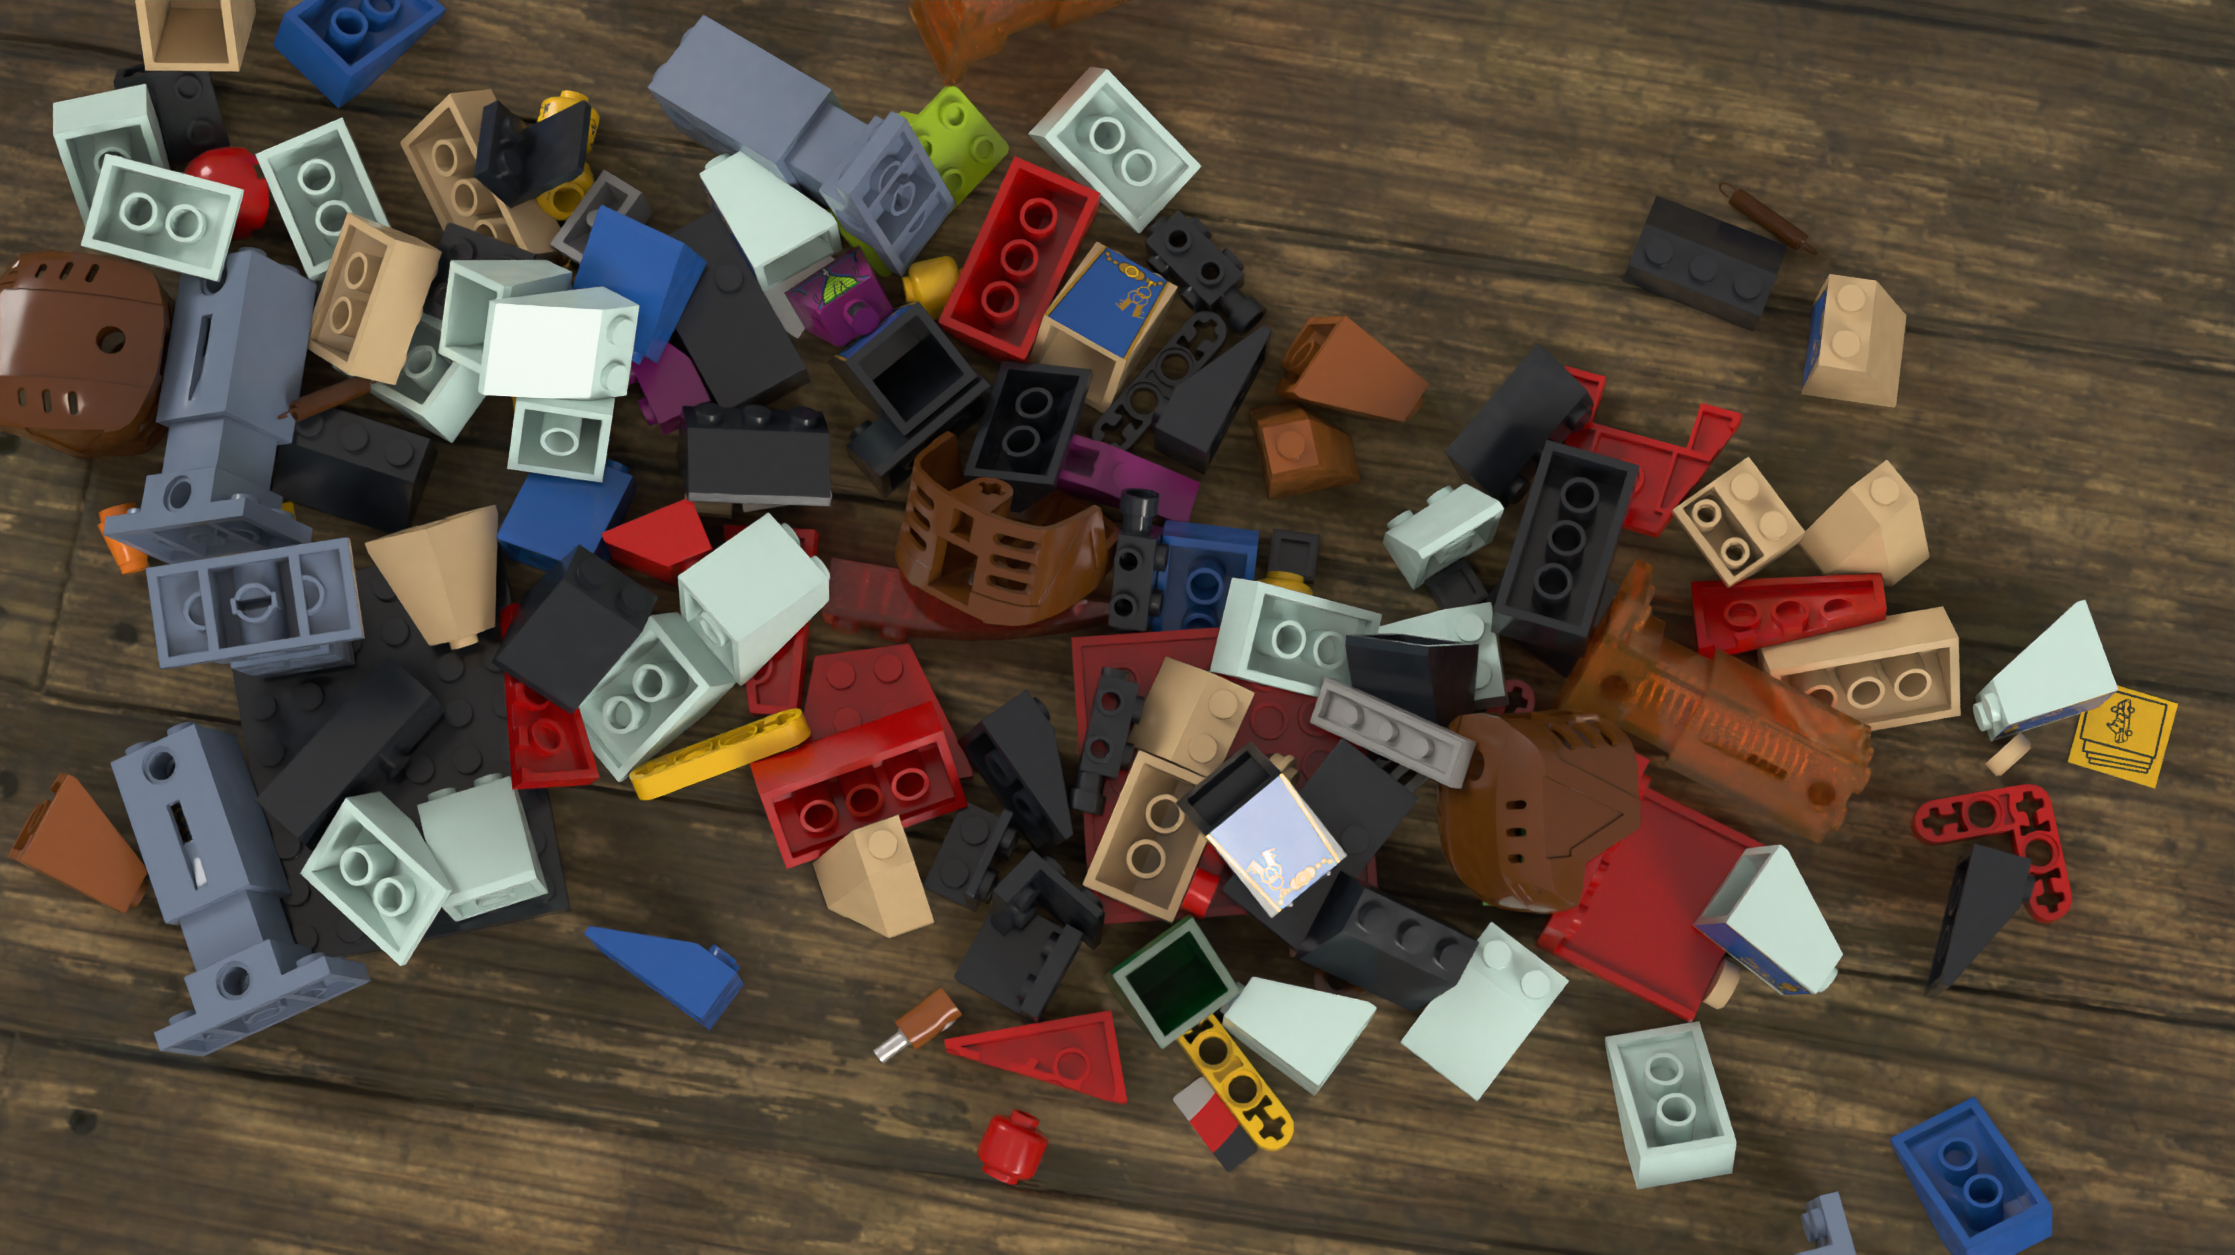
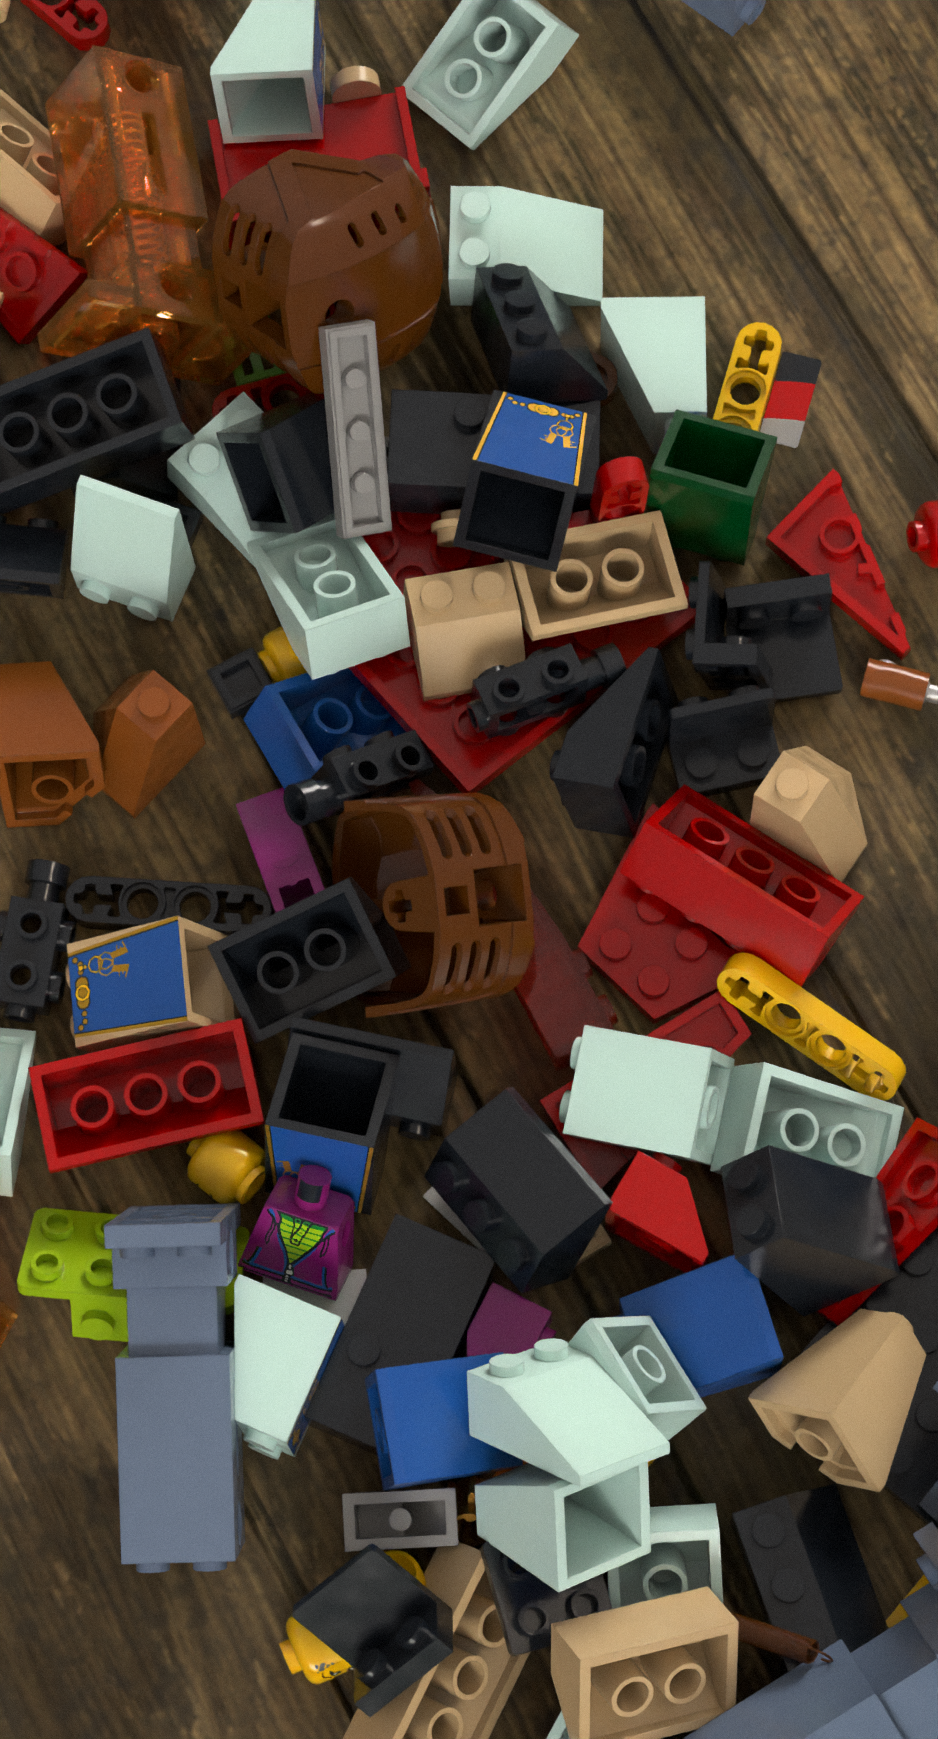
camera: 120 degrees left, 5 degrees down
black slope [1151,325,1272,475] -> none

